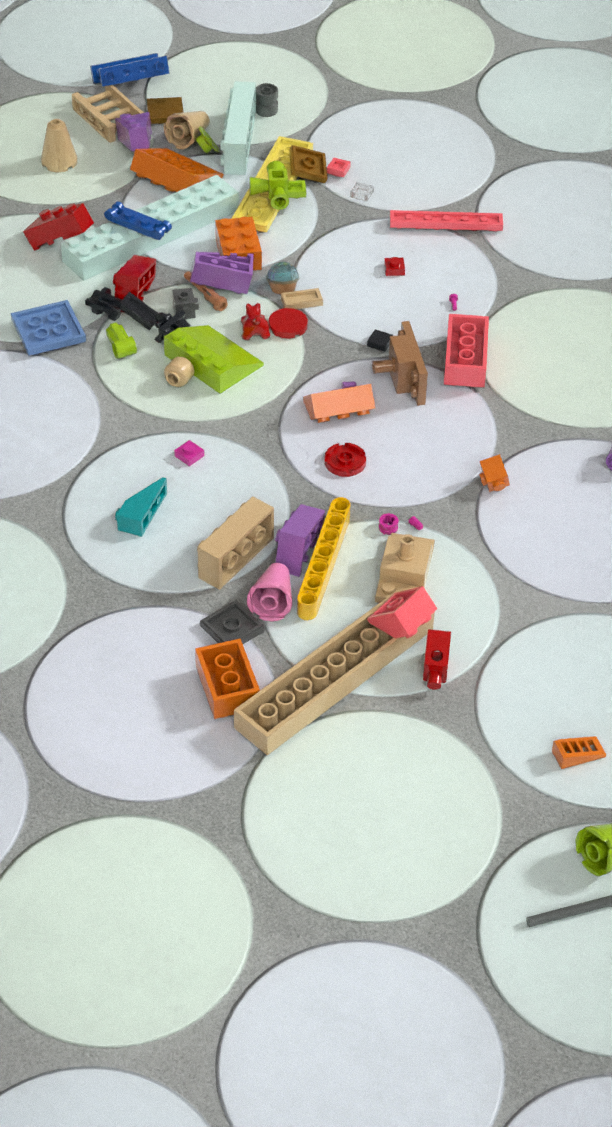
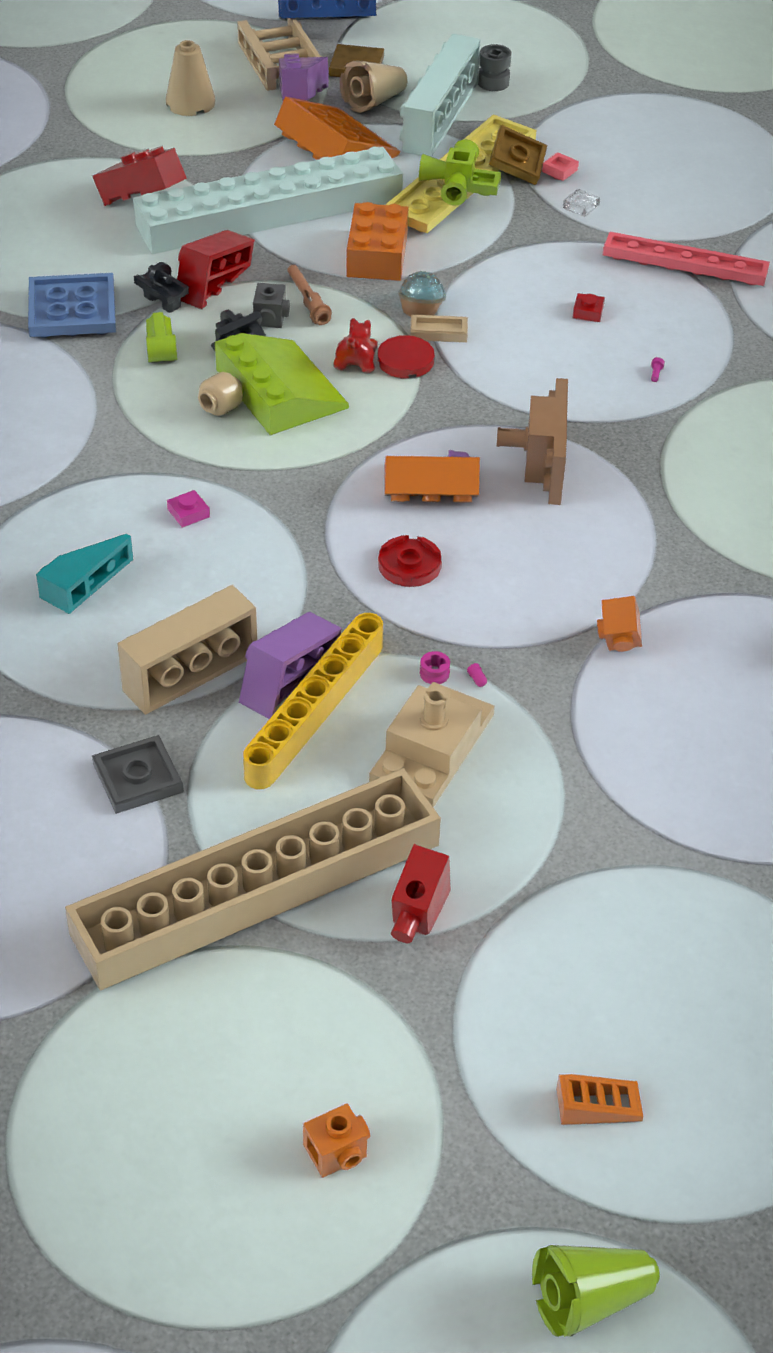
camera: 15 degrees right, 0 degrees up
blue plate [104,201,172,240] -> none
black tile [118,292,159,331] -> none
medium lavender wedge [190,252,253,294] -> none
orange brick [195,639,260,719] -> none
lime piece [196,126,220,153] -> none
bright pink cone [247,563,292,622] -> none
black tile [367,329,393,352] -> none
coral slope [367,586,437,639] -> none
coral brick [444,314,489,387] -> none
none -> orange brick [303,1103,370,1178]

